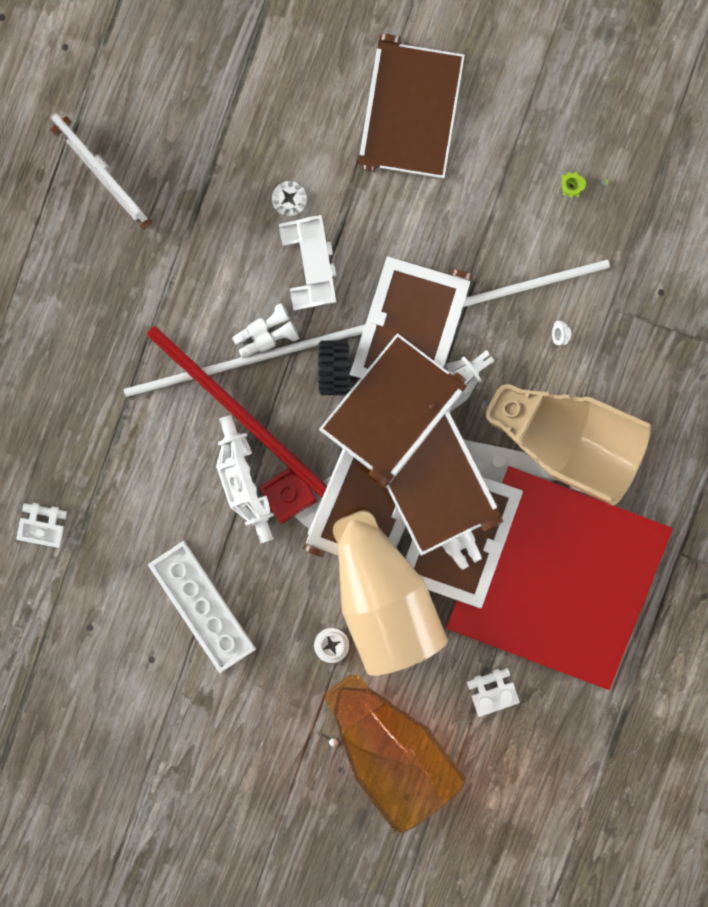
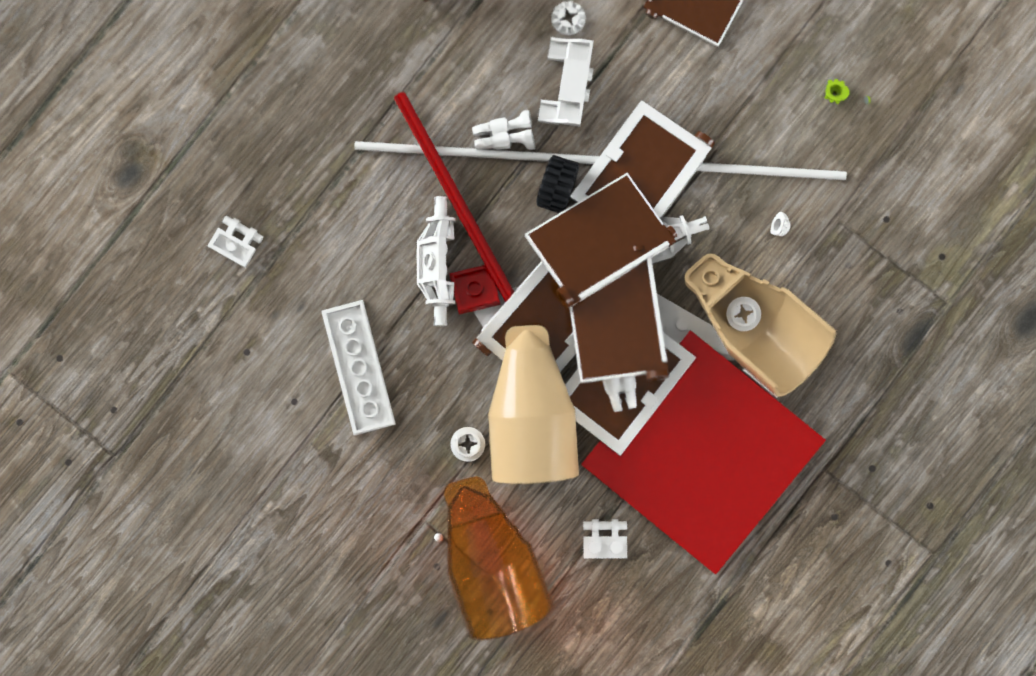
camera: 15 degrees right, 5 degrees down
none -> white gear [726,297,761,331]

